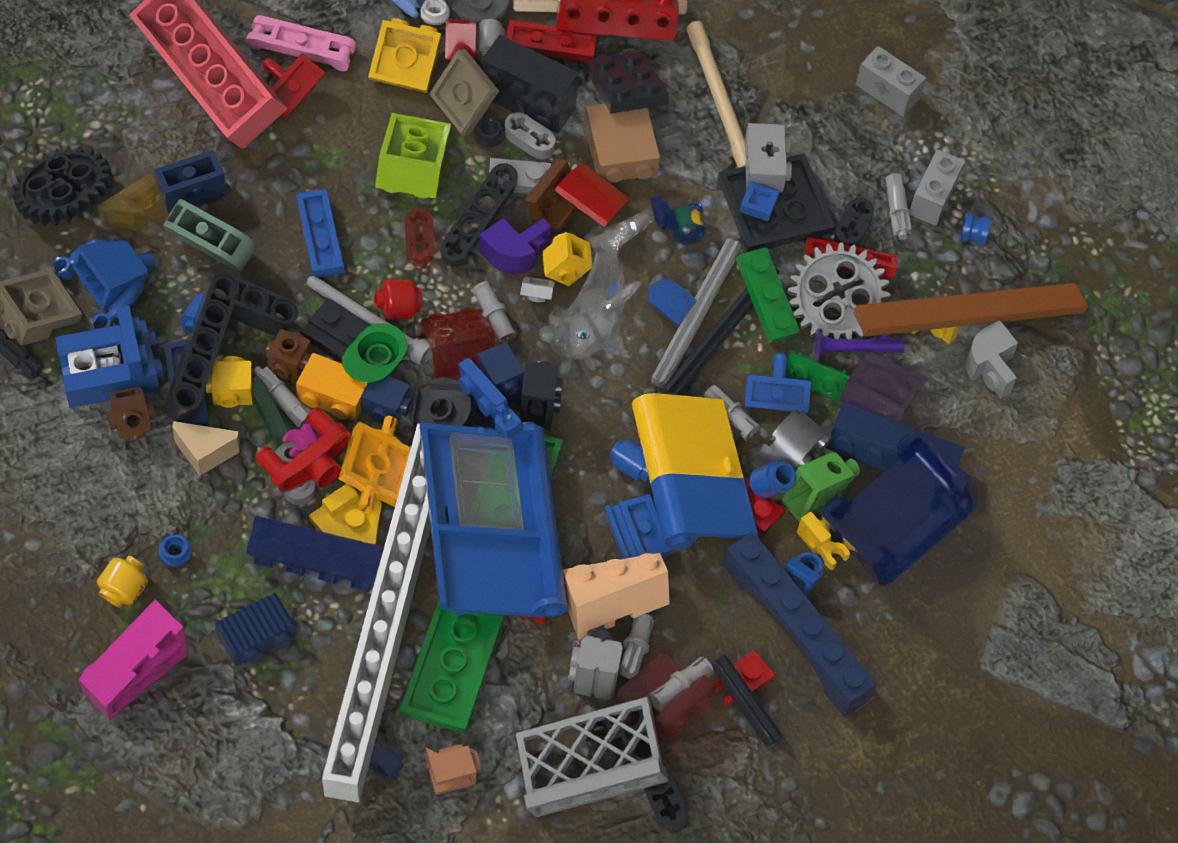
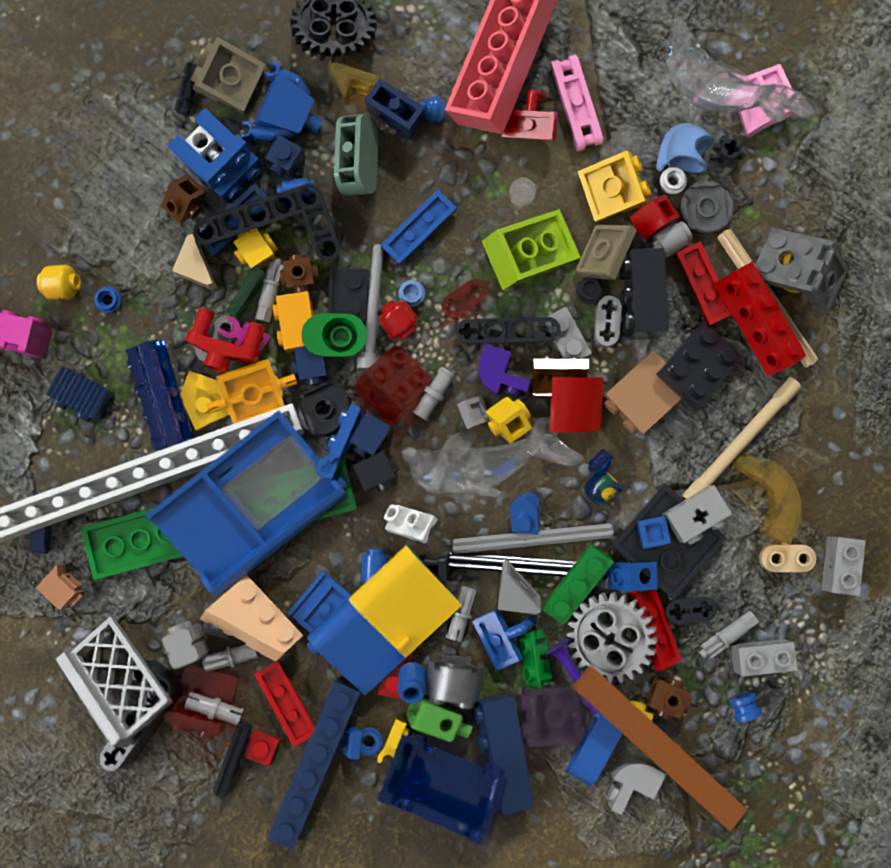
camera: 70 degrees right, 25 degrees up
none -> red plate [254,659,316,747]
none -> dark blue brick [265,135,306,179]
none -> white hips [384,504,438,543]
none -> medium blue plate [398,280,425,307]
none -> blue plate [418,96,446,124]
none -> light grey slope [498,560,541,614]
none -> clear tile [509,178,536,206]
none -> blue beam [566,712,622,787]
none -> blue bracket [609,562,658,591]
none -> reddish brown brick [645,676,691,720]
none -> clear yellow arch [732,455,801,545]
none -> tan plate [759,545,816,572]

